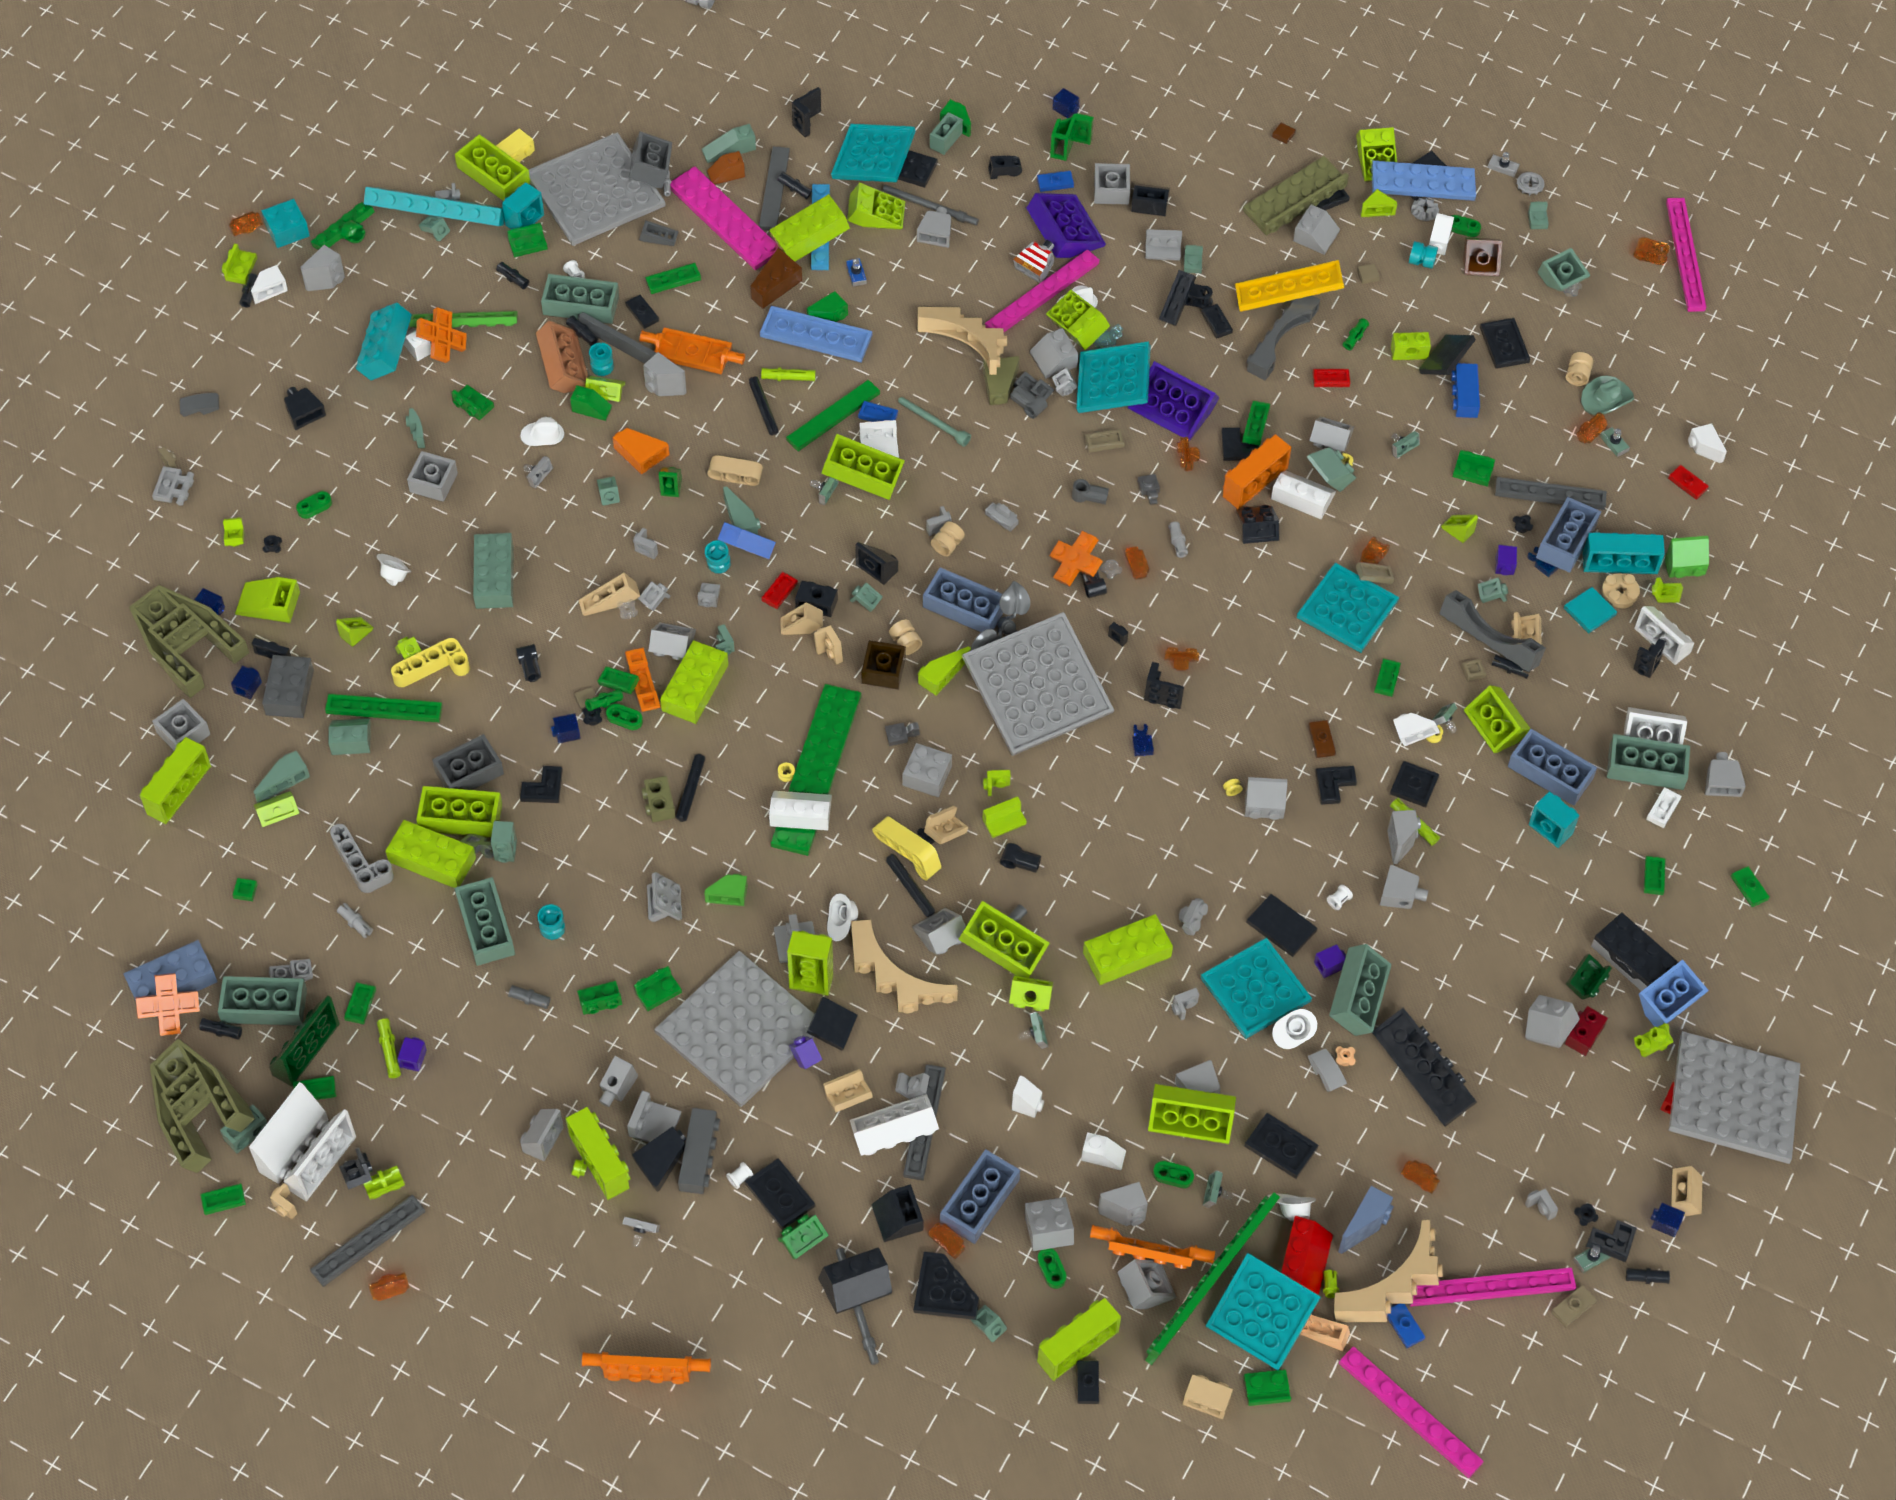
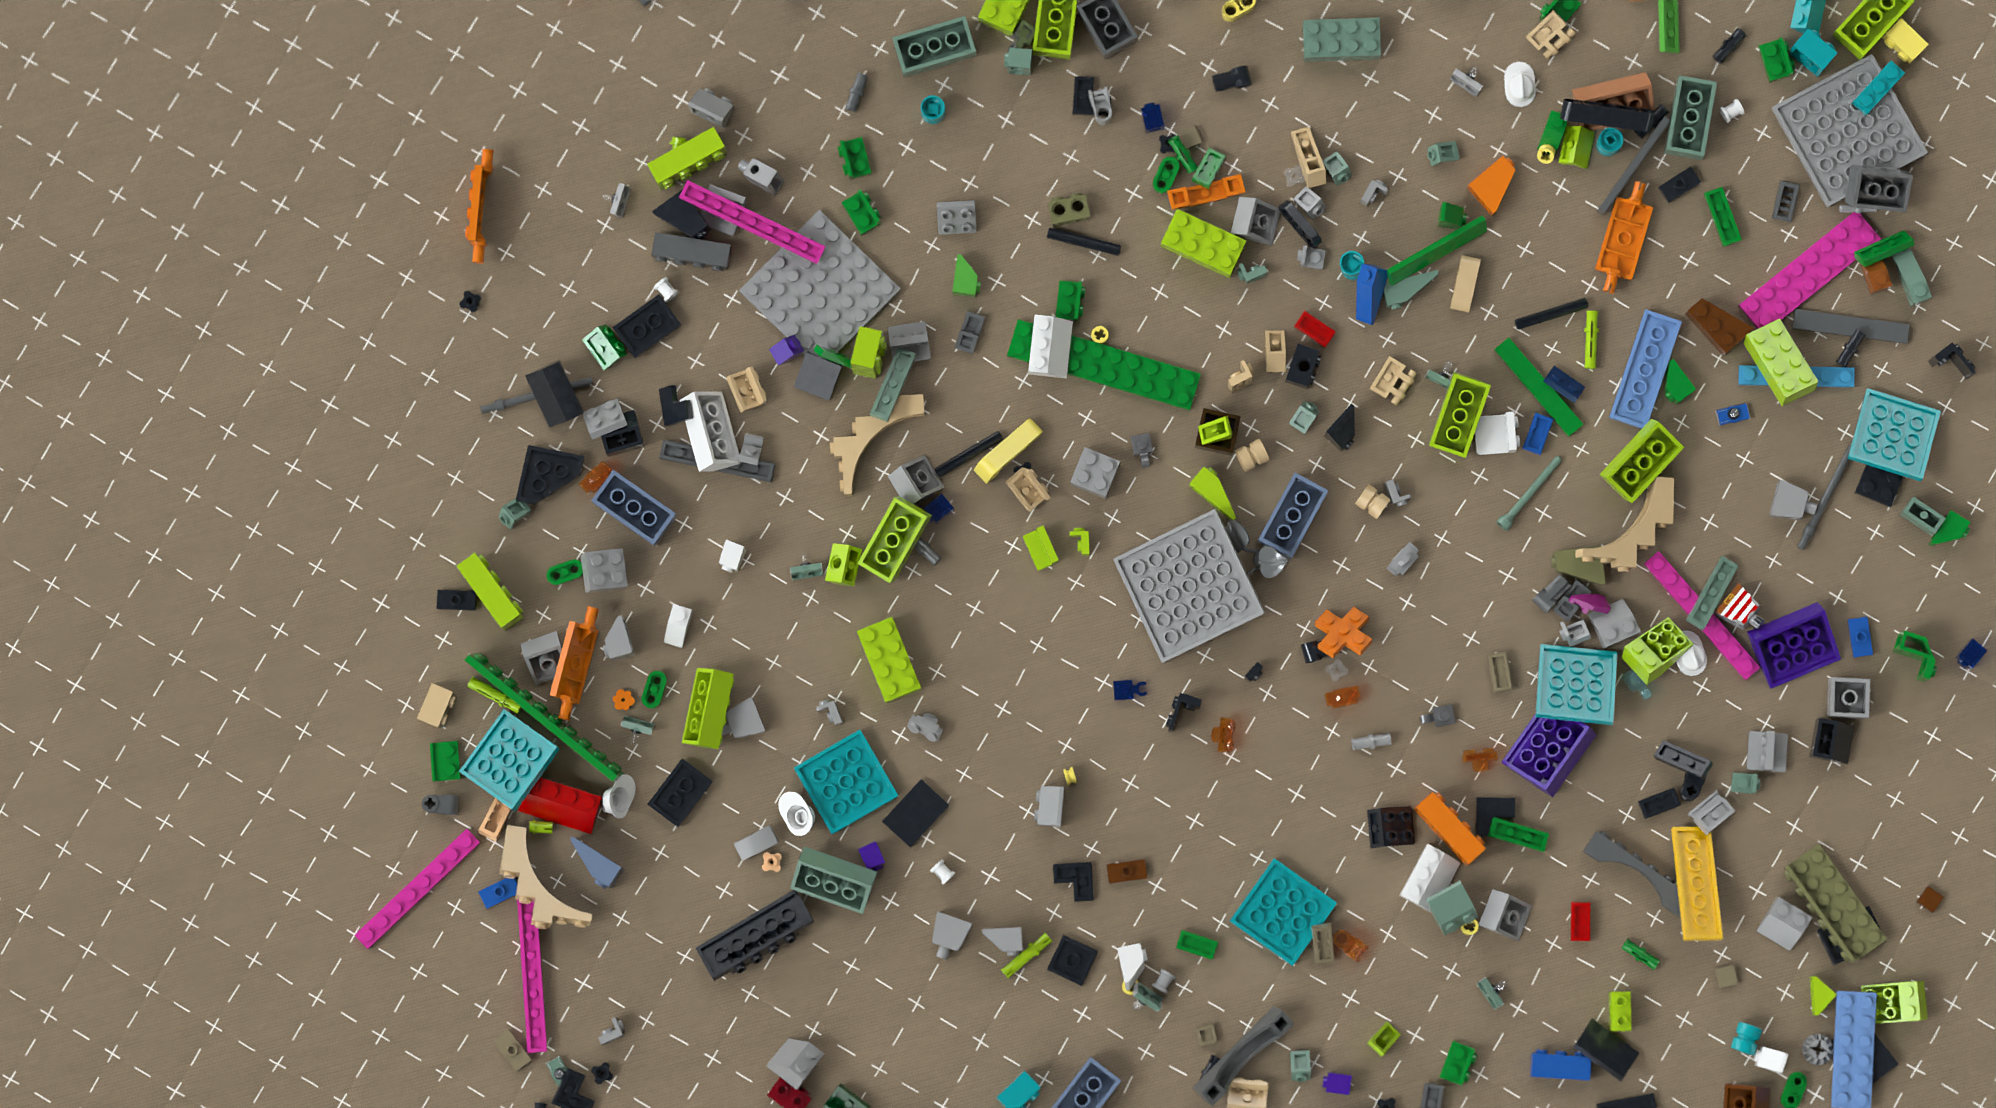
camera: 100 degrees right, 25 degrees up
light grey slope [643,352,687,396] -> none
white piece [827,894,858,941] -> none
lime slope [847,182,905,229] -> none
black leg [988,156,1022,179] -> none
black piece [1000,843,1041,873] -> none
dark grey piece [1072,479,1109,505] -> none
clear orange piece [1401,1160,1440,1194] -> none
lime slope [1464,685,1531,753] -> none
none -> dark grey piece [421,795,459,815]
none -> black plate [459,291,481,312]
none -> lime pin [467,676,522,714]
none -> light grey plate [583,399,627,440]
none -> orange plant [612,689,635,711]
none -> black tile [659,385,693,427]
none -> dark pink plate [679,180,826,264]
none -> green tile [814,344,852,368]
none -> sand green plate [870,347,916,422]
none -> clear blue brick [924,494,954,524]
none -> dark grey slope [955,311,985,354]
none -> green bracket [1055,280,1085,321]
none -> light grey piece [1088,86,1112,125]
none -> light grey bush [1152,969,1176,994]
none -> lime slope [1198,416,1232,445]
none -> black beam [1278,200,1322,249]
none -> sand green bracket [1322,152,1352,186]
none -> tan plate [1370,356,1417,406]
none -> green tile [1387,216,1487,286]
none -> tan plate [1526,10,1576,59]
none -> light yellow bush [1537,144,1555,164]
none -> dark blue plate [1543,366,1585,403]
none -> black beam [1560,99,1655,132]
none -> magenta slope [1569,594,1611,614]
none -> lime brick [1599,419,1684,503]
none -> sand green plate [1686,556,1738,630]
none -> light grey plate [1688,790,1735,835]
none -> teal plate [1852,60,1905,115]
none -> green plate [1854,230,1914,267]

